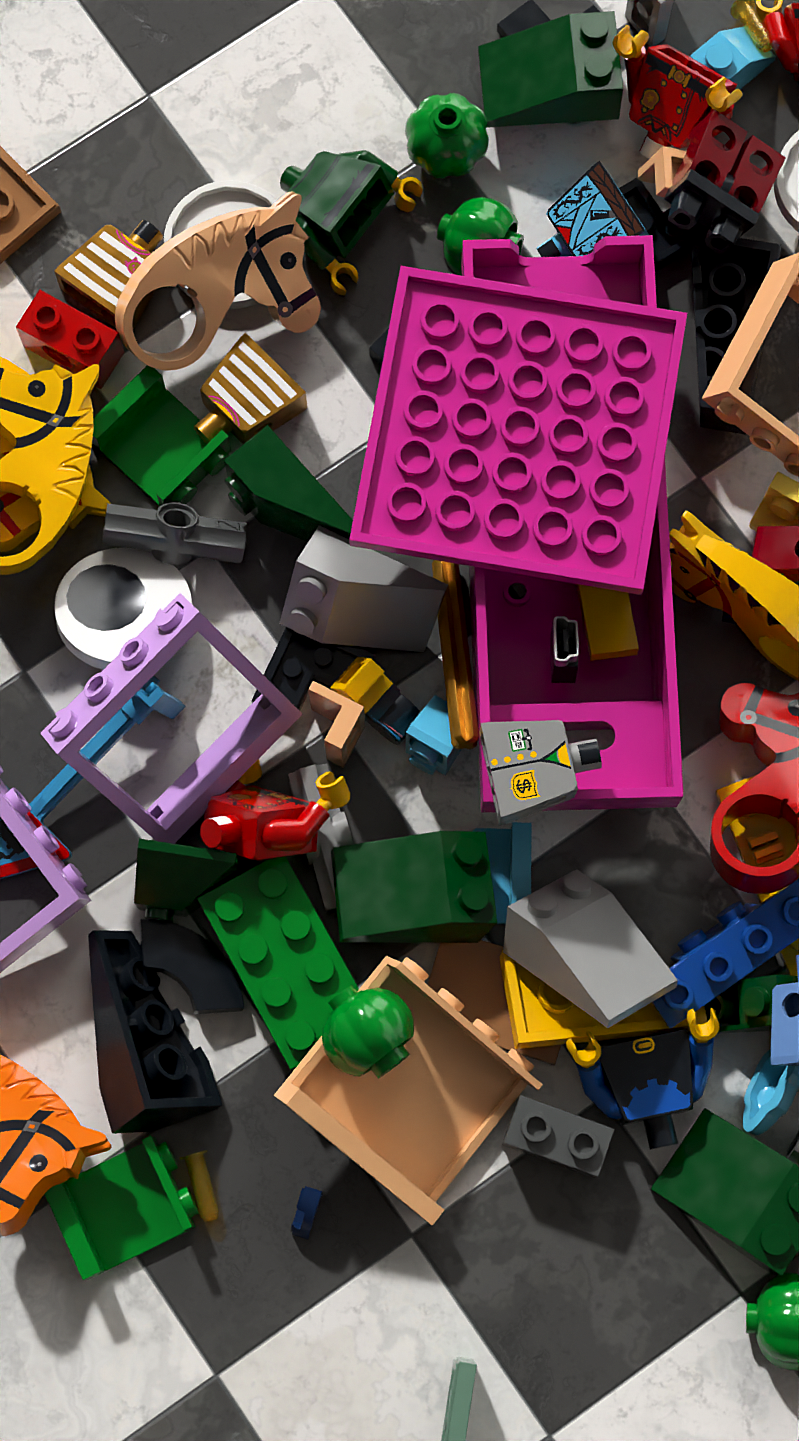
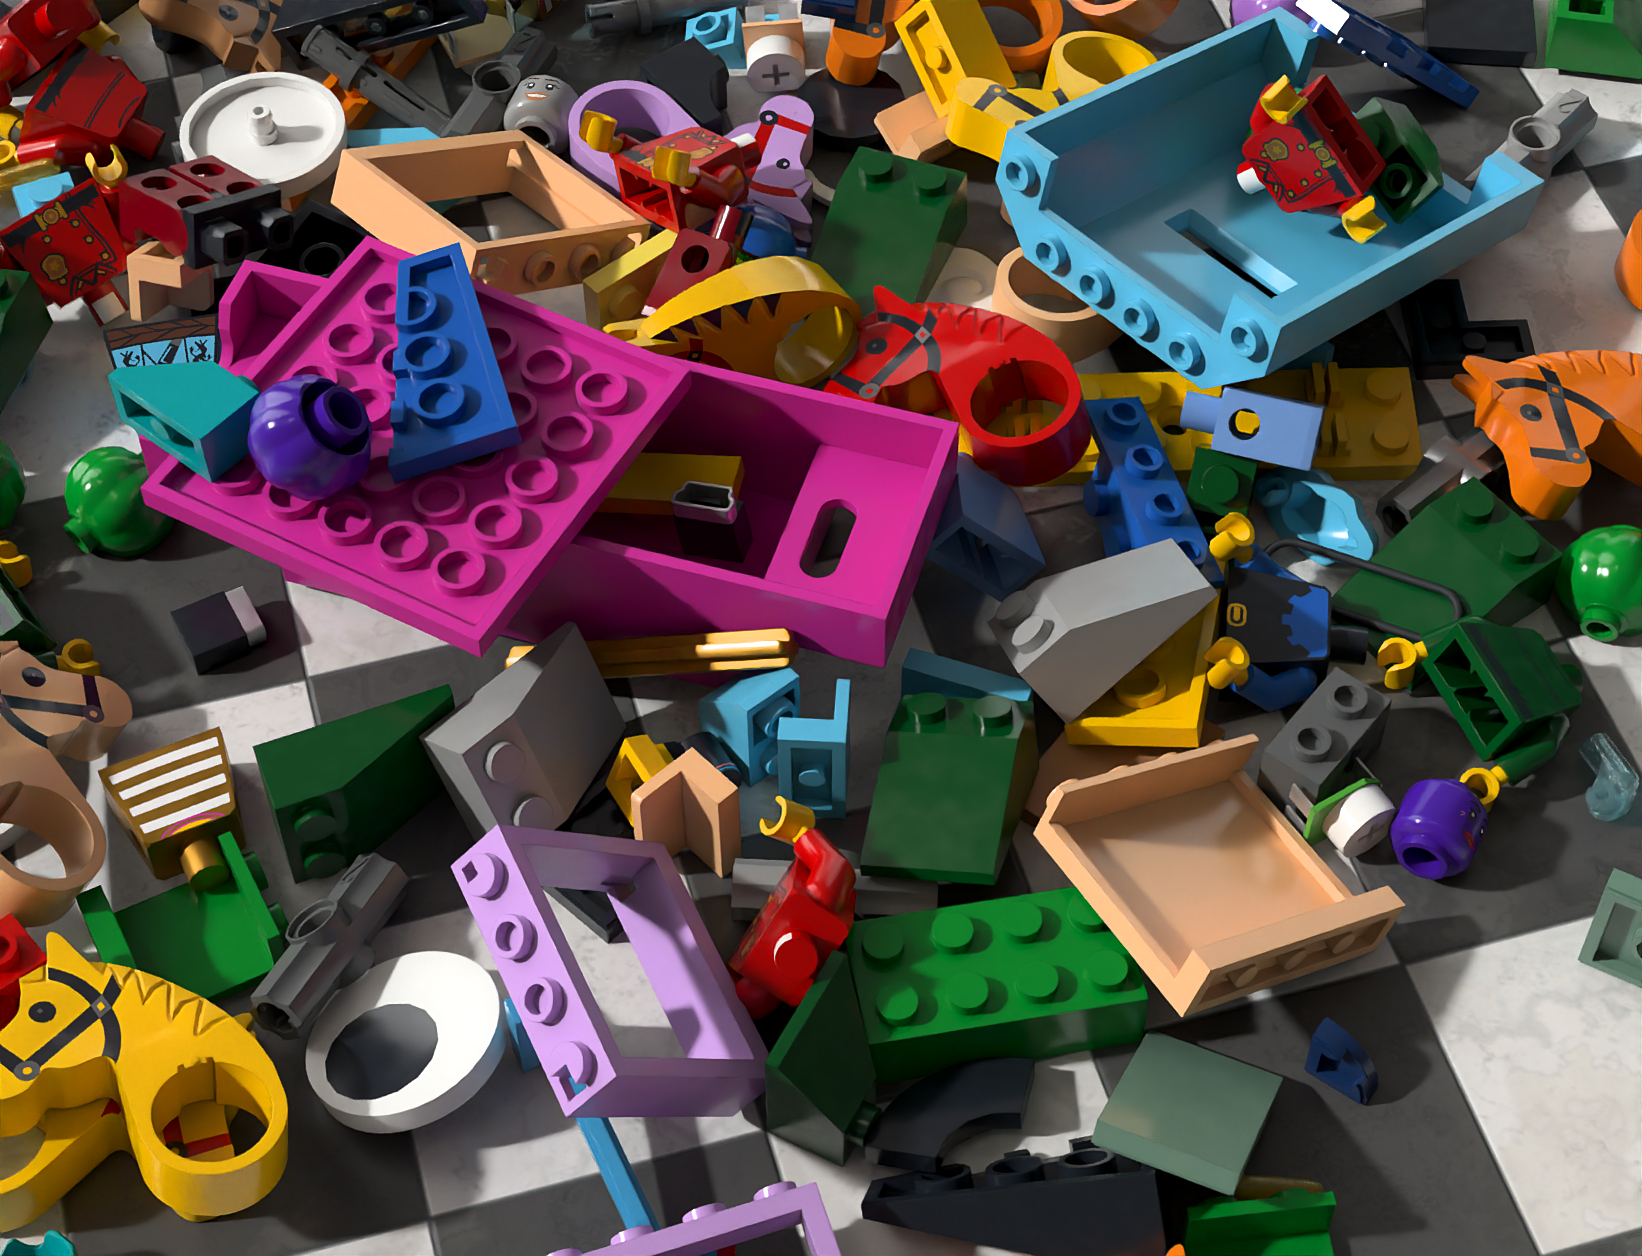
camera: 70 degrees left, 25 degrees down
green plant [322,985,414,1079] -> none
light grey torso [479,720,602,826] -> none
none -> teal slope [108,361,261,484]
none -> dark purple plant [247,374,373,501]
none -> blue wing [388,242,523,483]
none -> medium azure panel [777,679,851,819]
none -> medium blue torso [926,452,1046,603]
none -> sand green tile [1091,1029,1284,1195]
none -> black piece [1264,537,1464,643]
none -> white piece [1284,757,1396,858]
none -> dark green torso [1377,615,1583,813]
none -> dark purple head [1388,778,1489,880]
none -> clear light blue arm [1579,732,1639,821]

